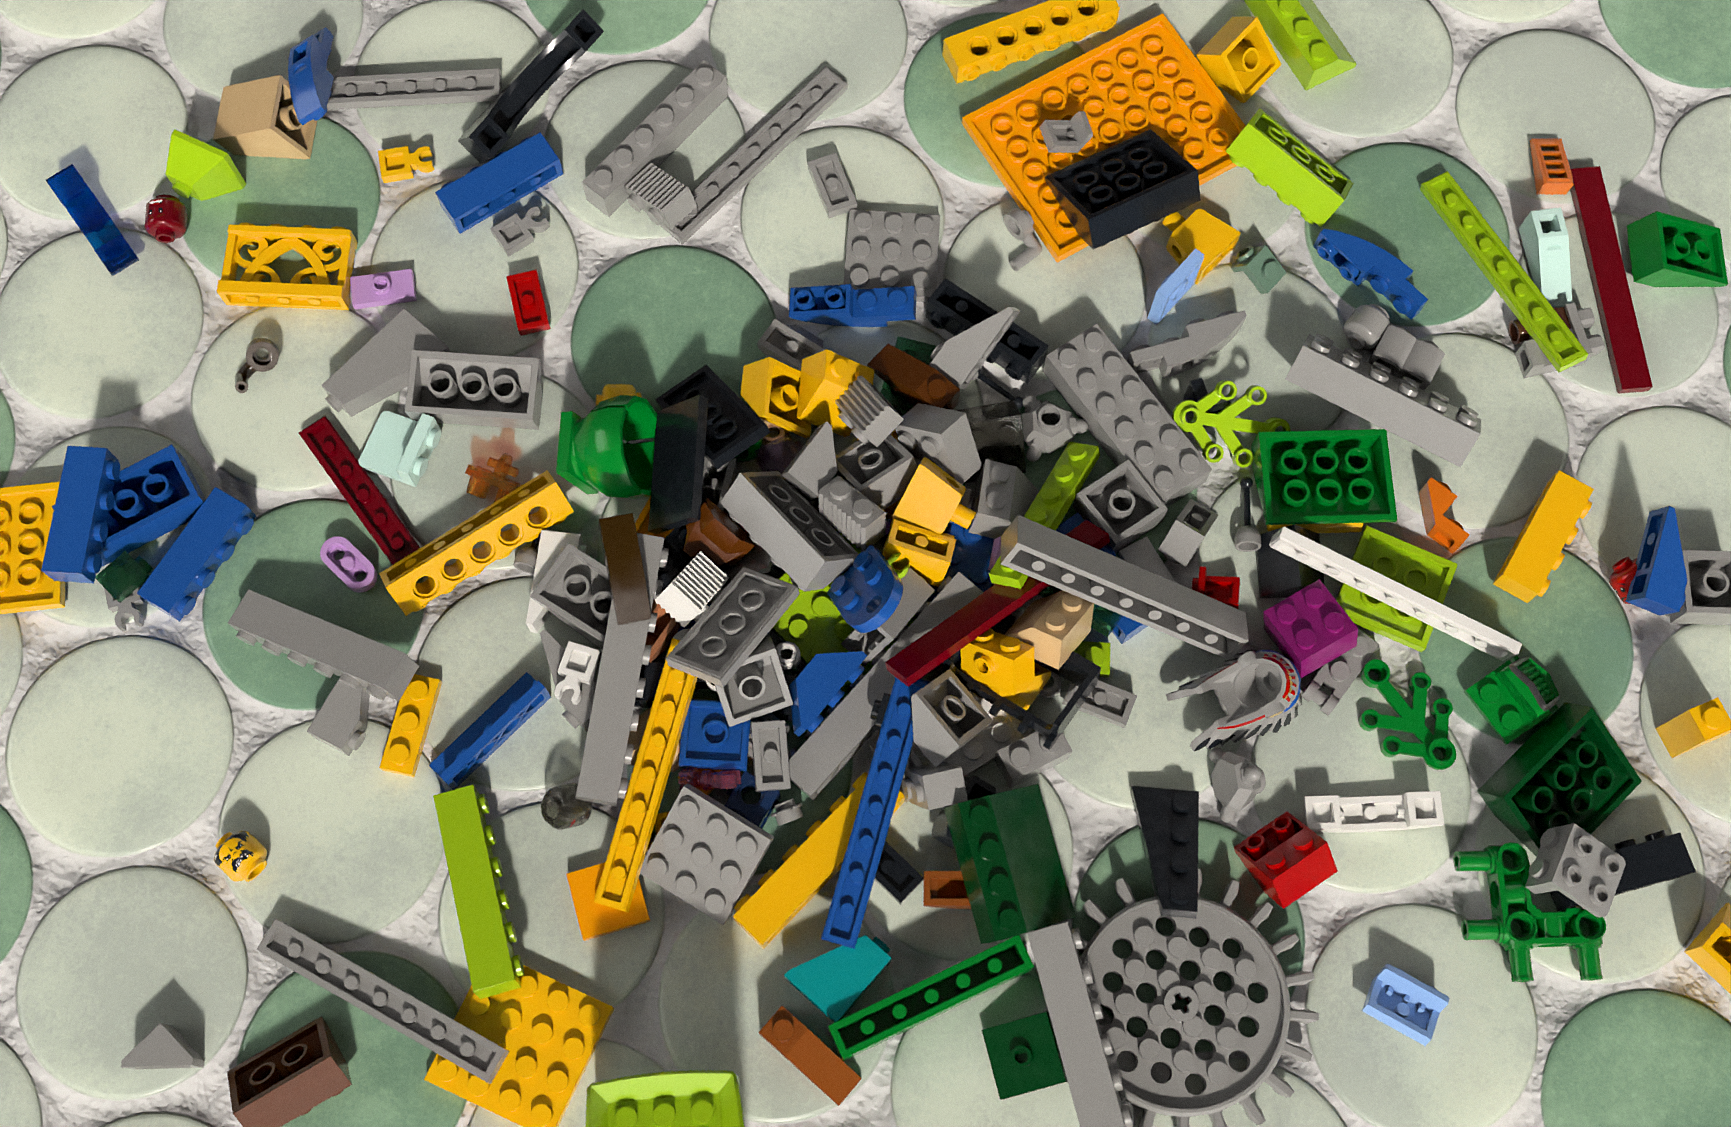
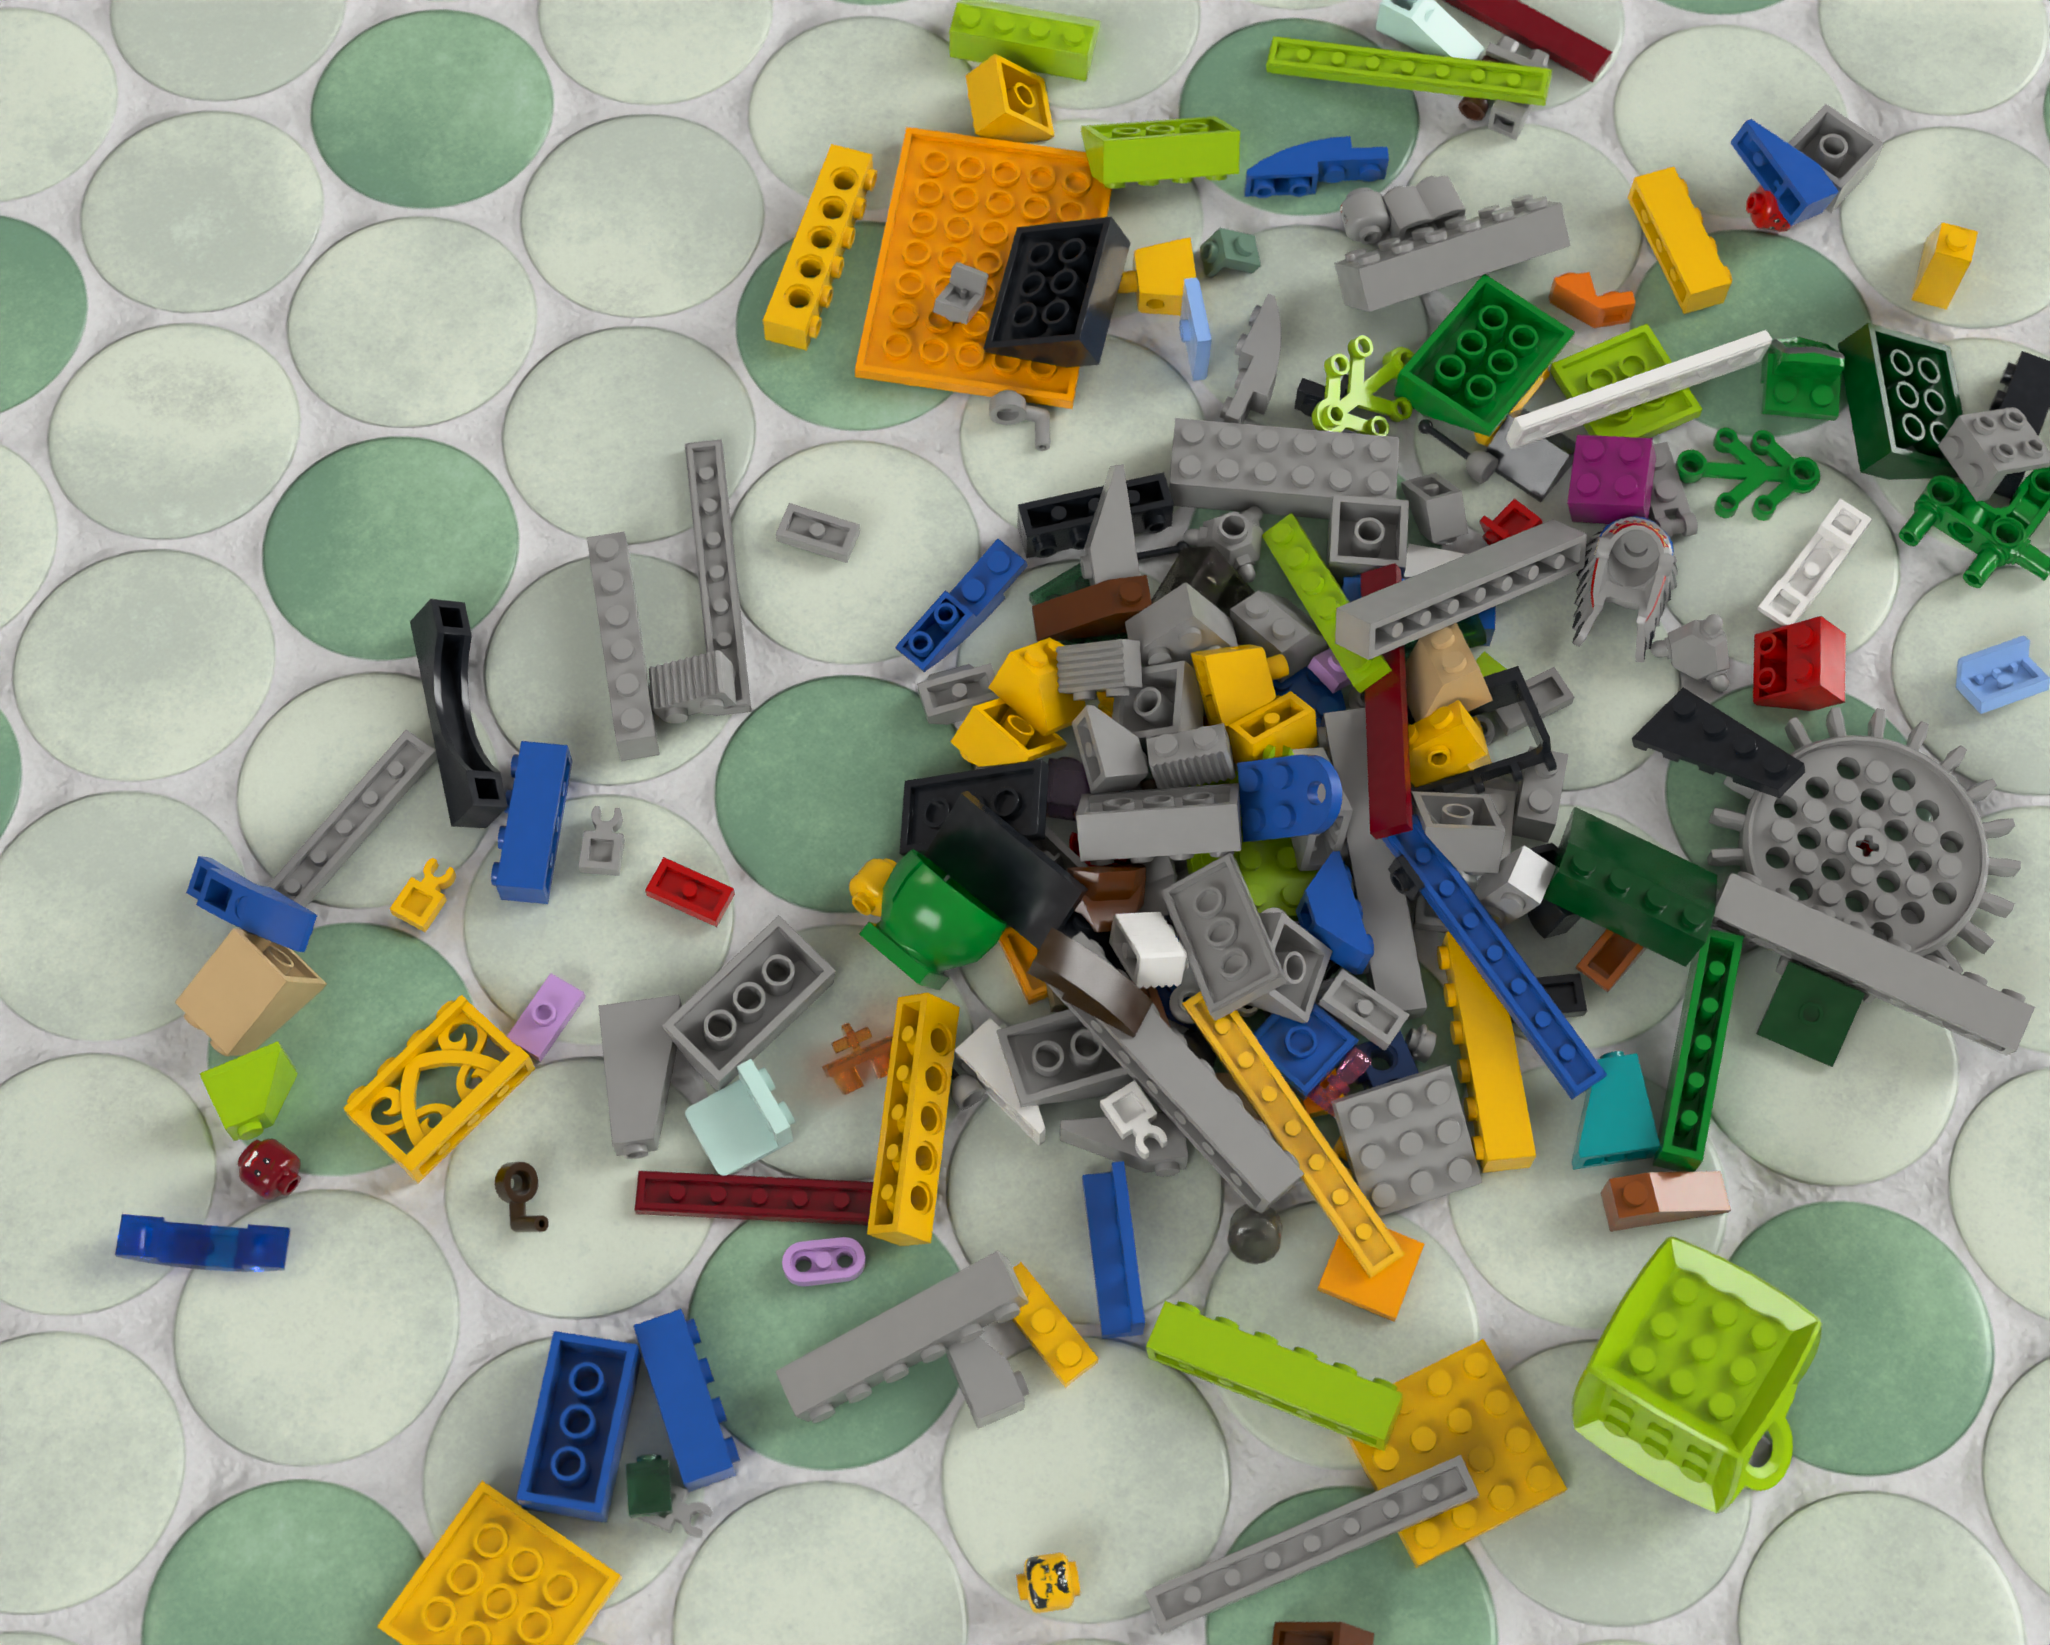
camera: 50 degrees left, 5 degrees down
blue brick [41,446,120,584] -> none
light grey plate [843,209,940,302] -> none

